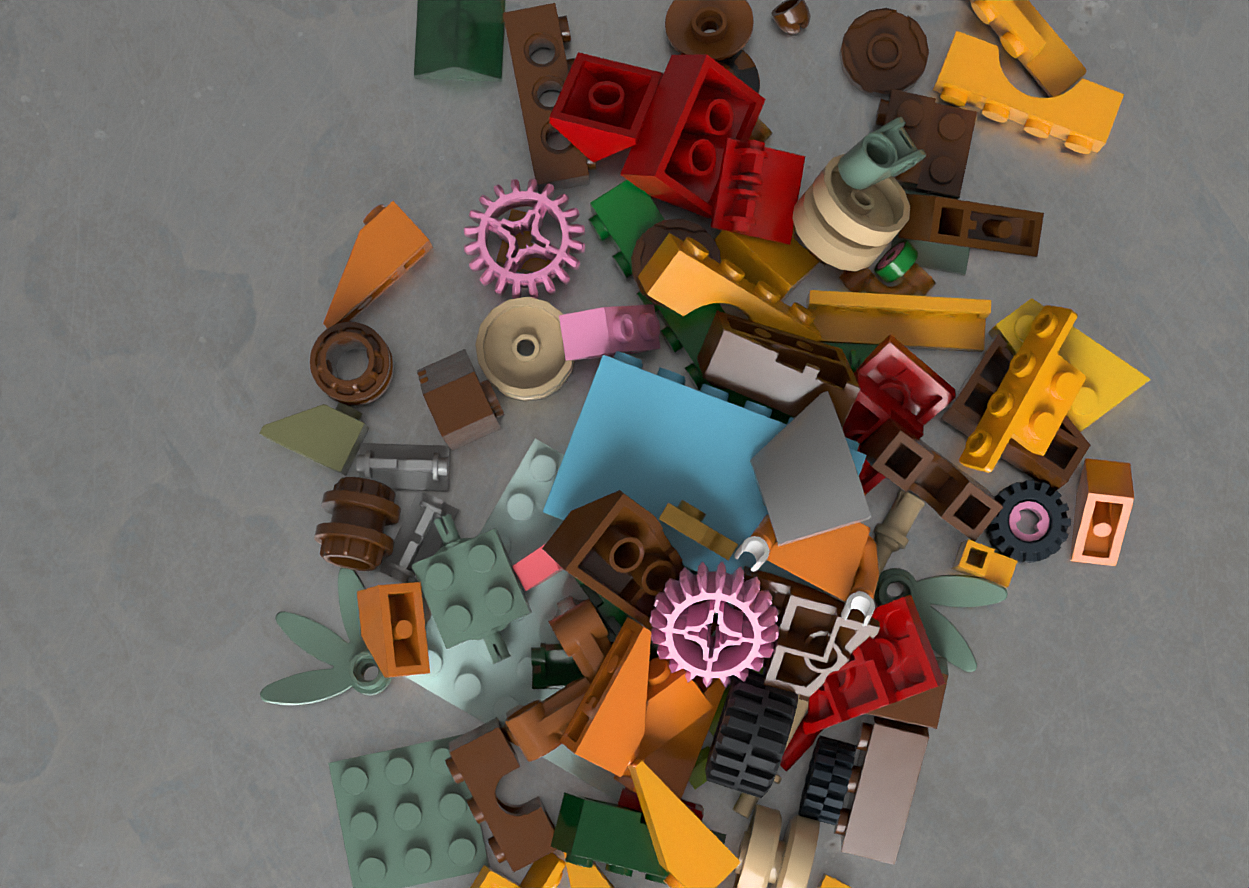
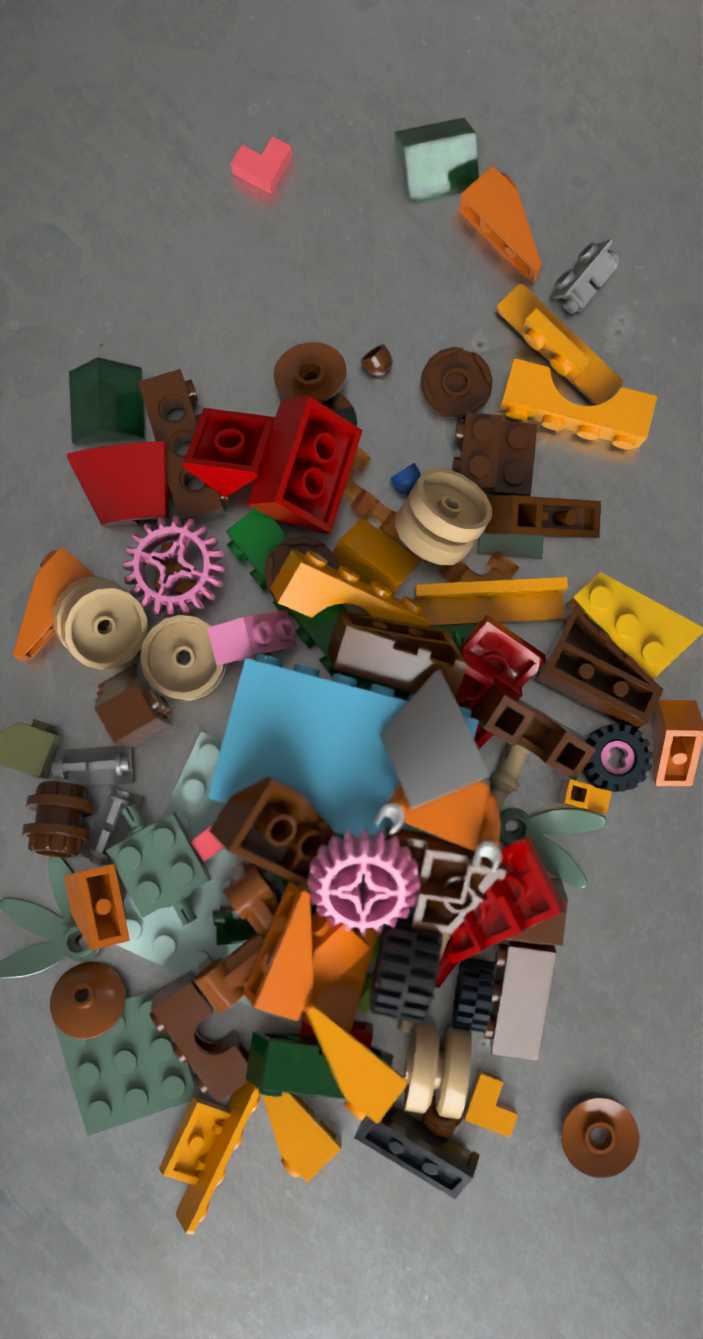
camera: 10 degrees left, 0 degrees up
reddish brown piece [310,322,394,406] -> none
pearl gold plate [659,500,738,561] -> none
red hinge [710,138,806,245] -> none
sand green piece [838,117,926,190] -> none
green tile [874,240,918,283] -> none
light orange bracket [959,305,1087,473] -> none
none -> dark orange dish [50,962,126,1040]
none -> tan wheel [53,576,147,670]
none -> red slope [67,441,169,526]
none -> blue hinge [390,462,421,494]

